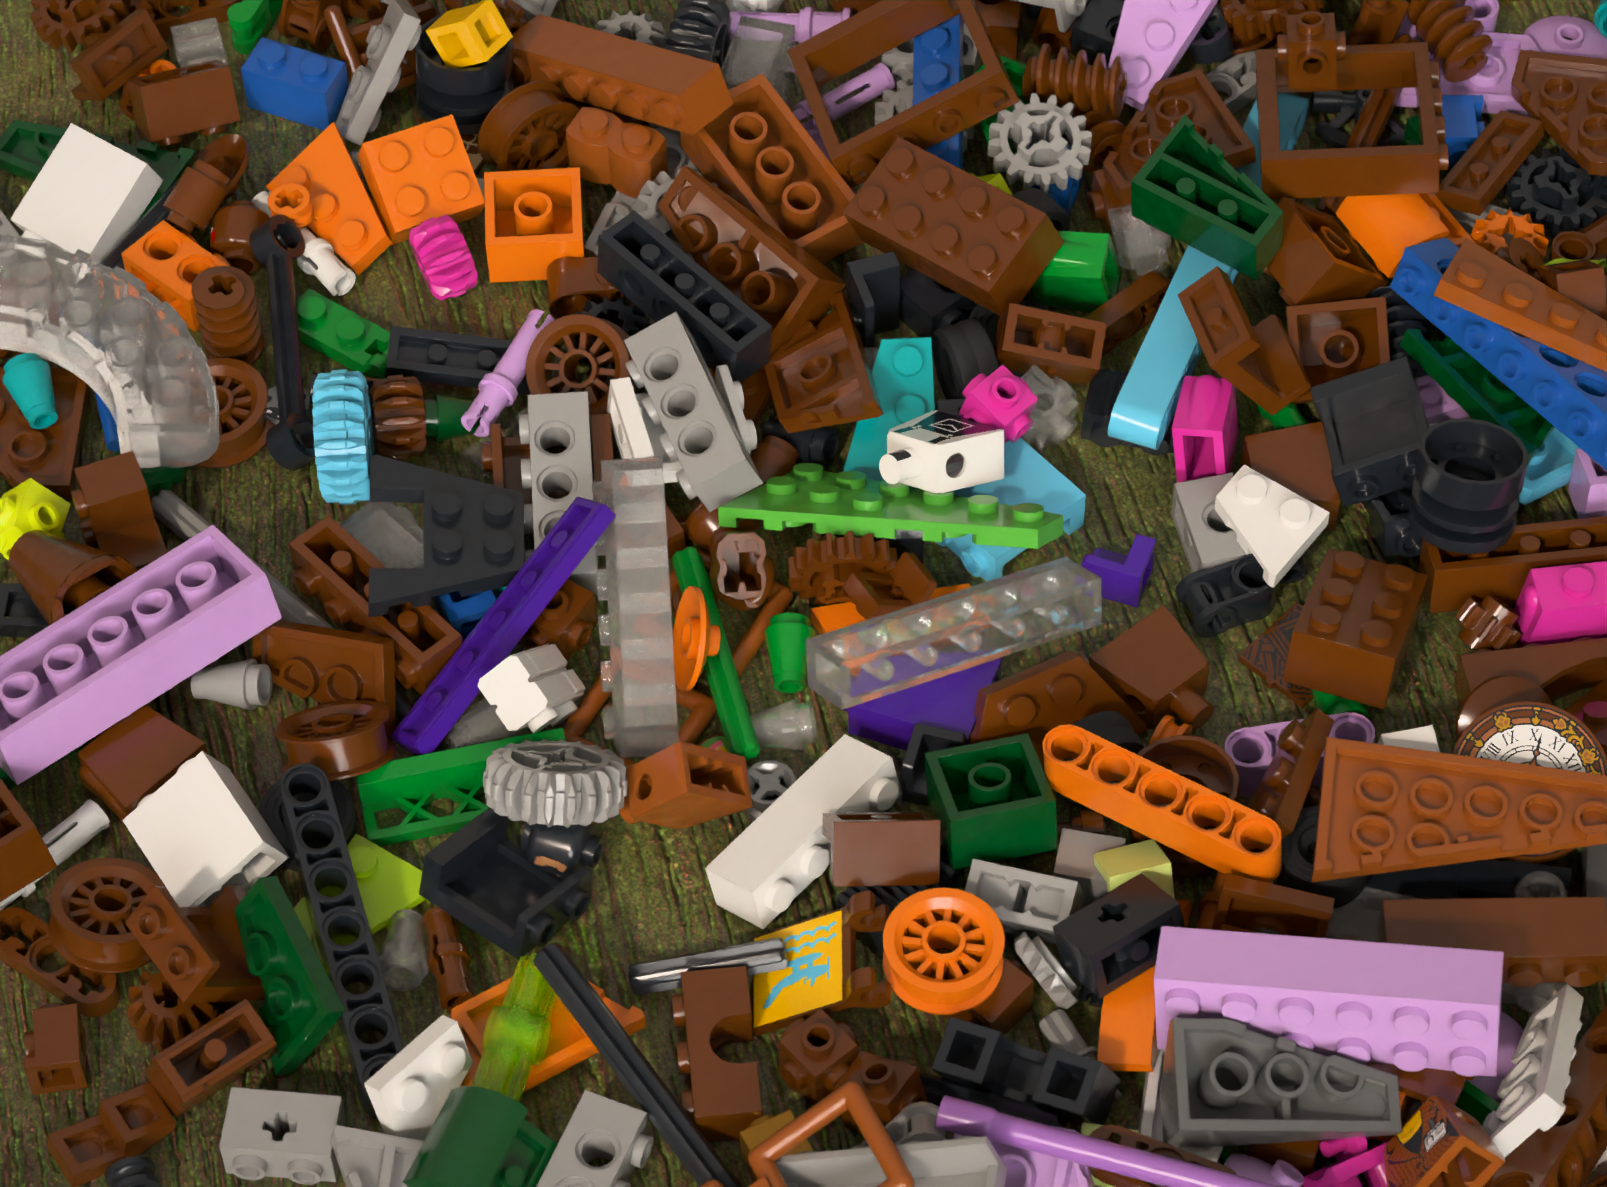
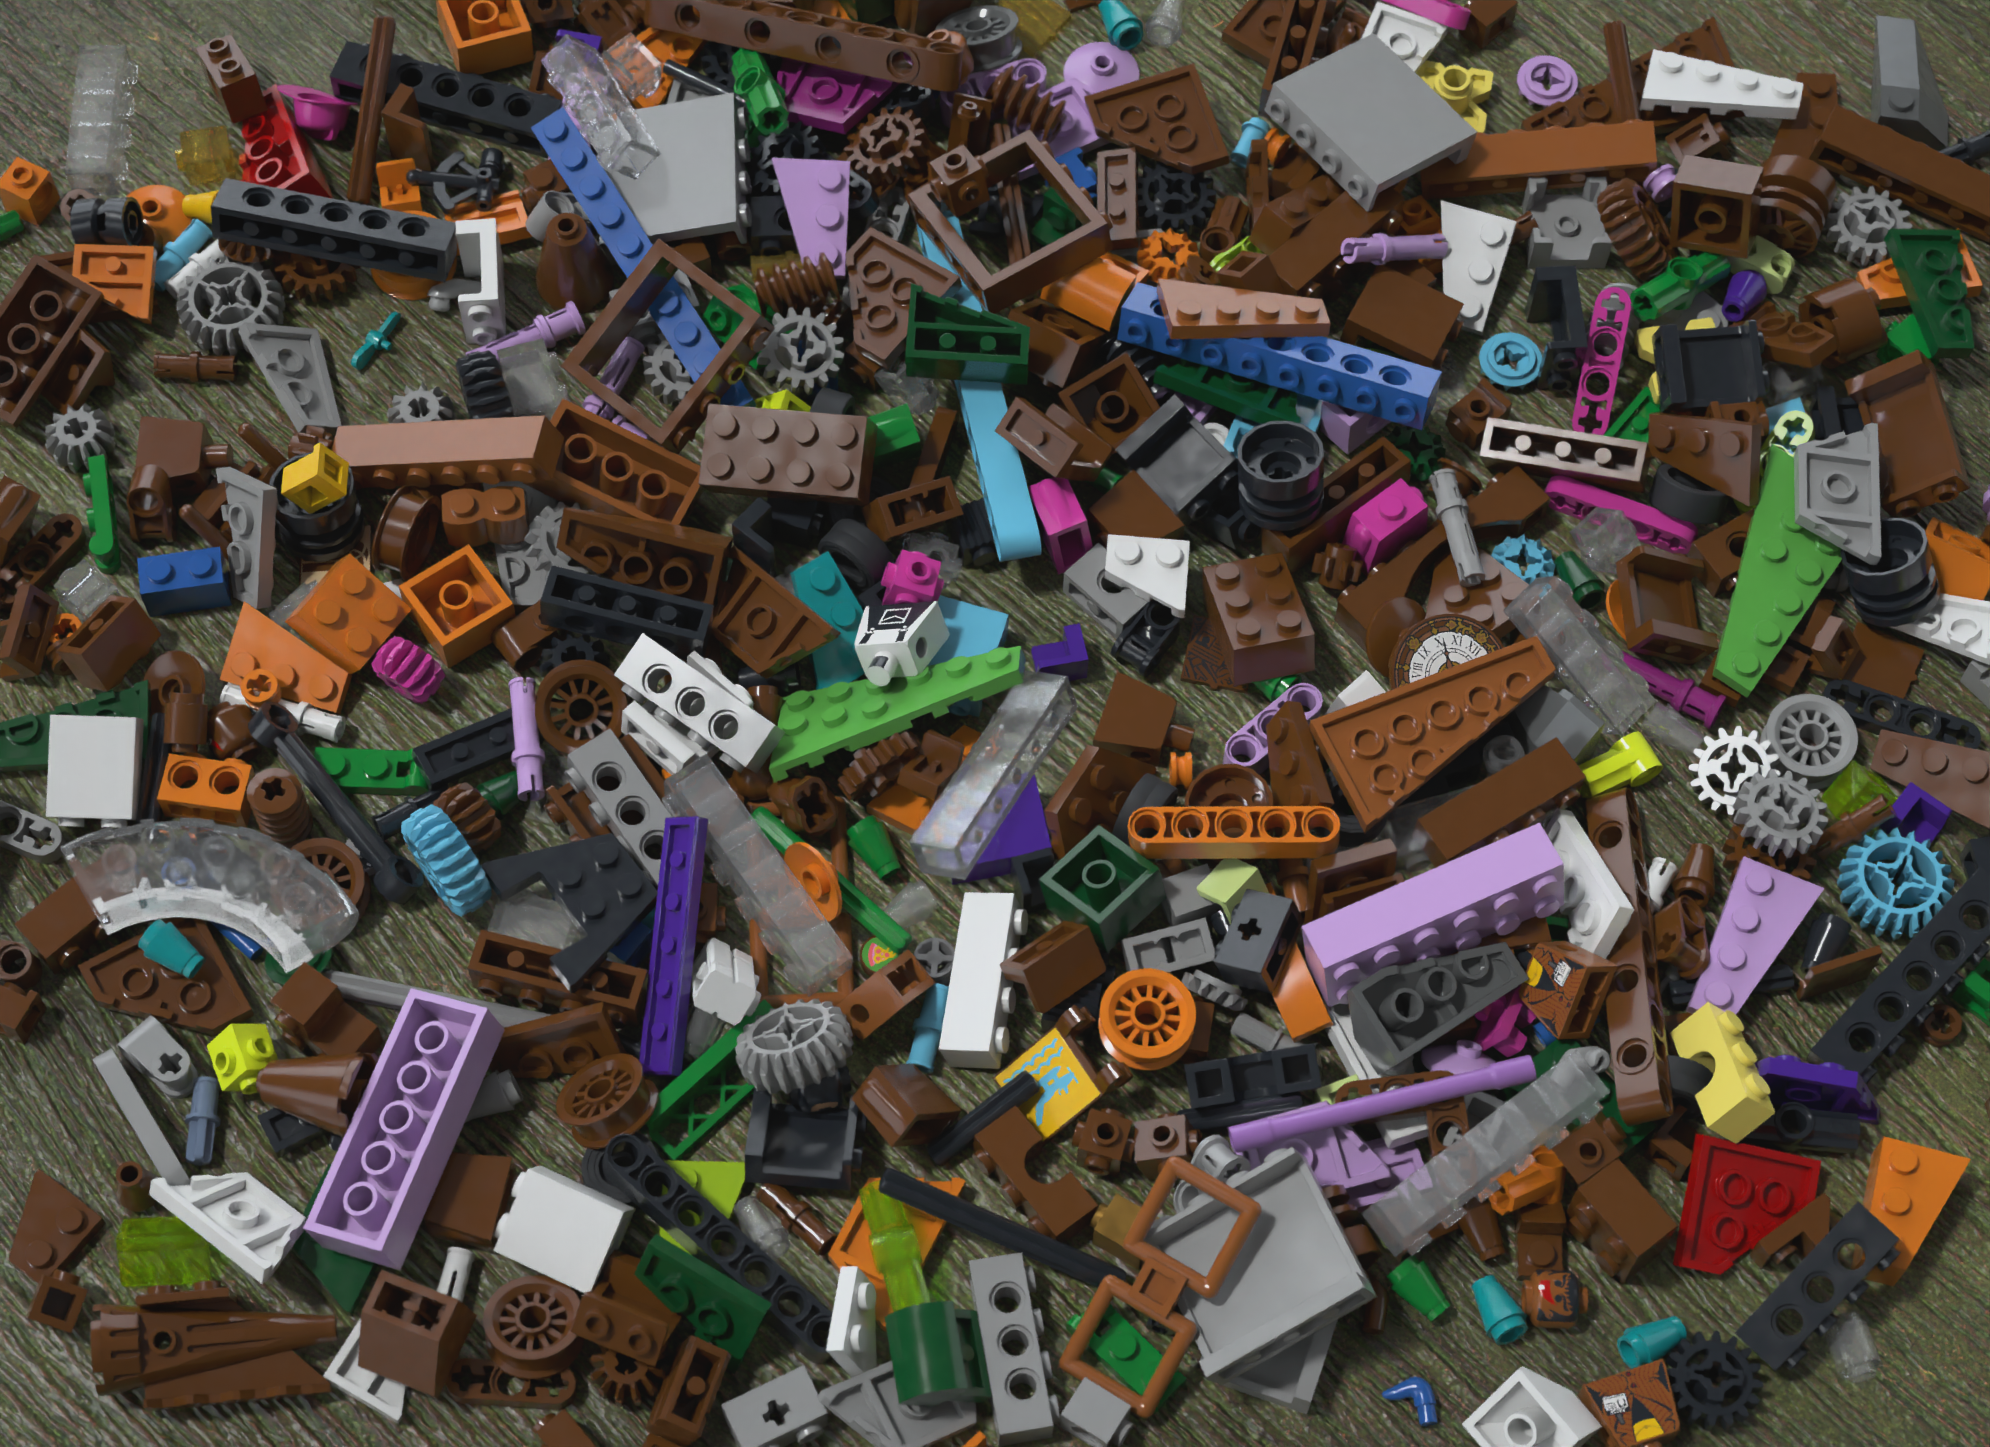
camera: 35 degrees left, 10 degrees up
none -> reddish brown torso [851,1063,962,1147]
none -> medium azure pin [906,983,949,1074]

